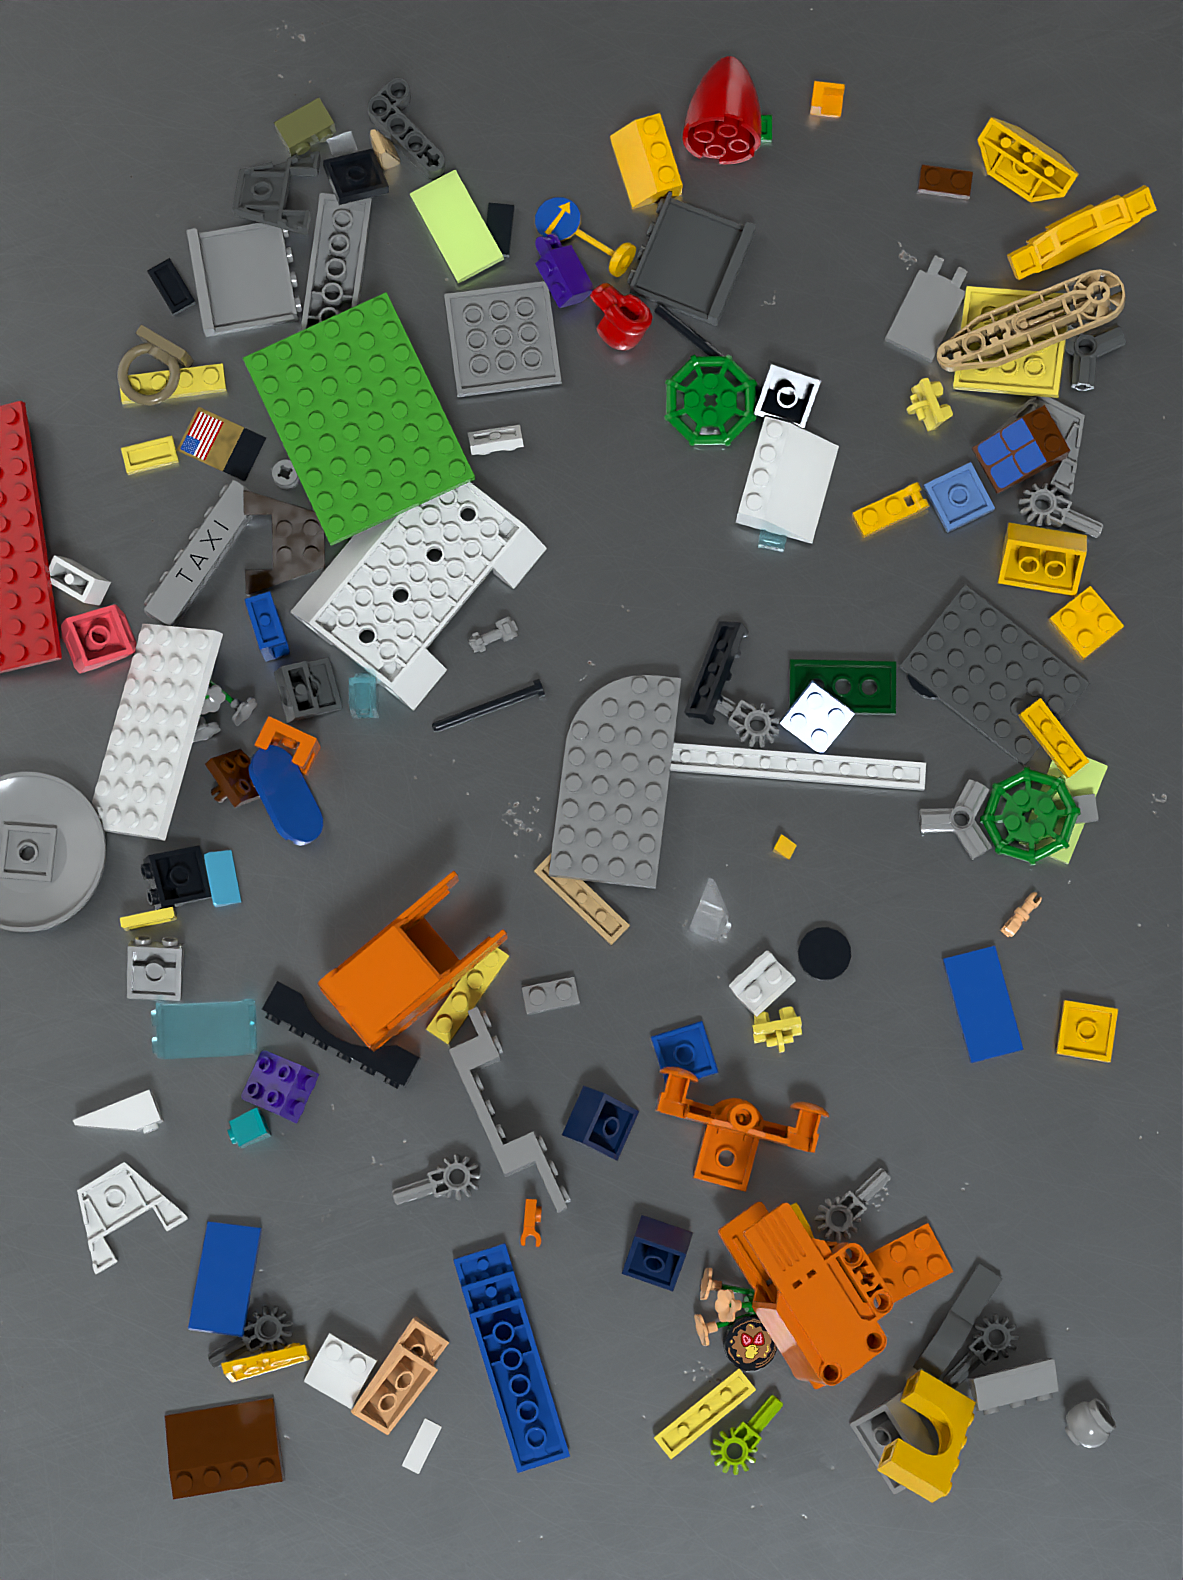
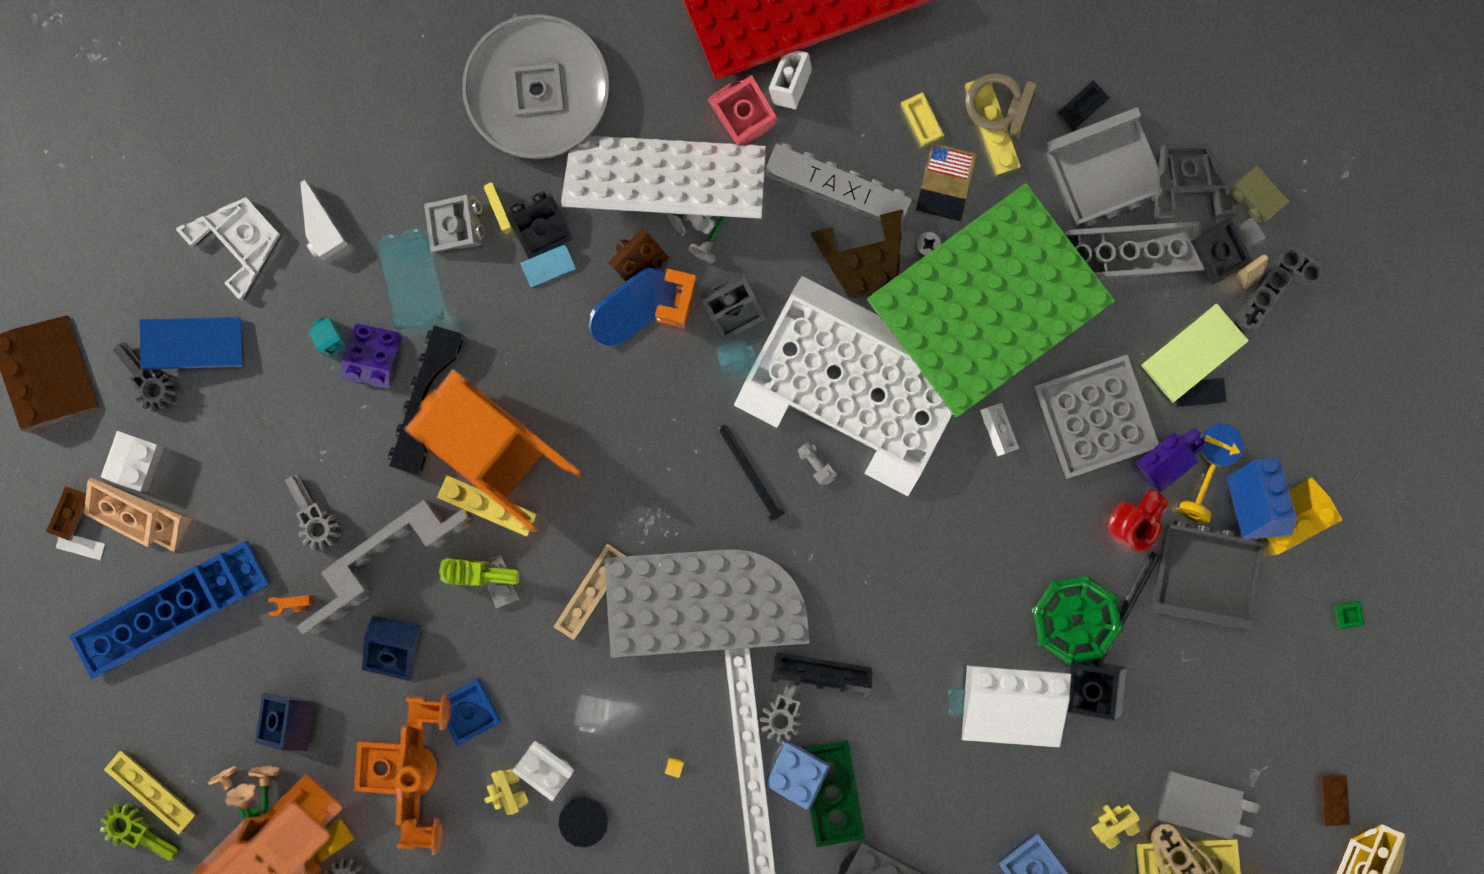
camera: 80 degrees right, 5 degrees up
yellow wing [221,1343,311,1383] -> none
blue panel [244,591,290,662] -> none
red cylinder [683,56,762,165] -> none
tile [723,1315,777,1371] -> none
light orange panel [810,81,845,118] -> none
yellow plate [852,482,930,538] -> none
none -> reddish brown plate [46,486,86,541]
none -> lime gear [439,558,520,586]
none -> blue slope [1227,457,1297,540]

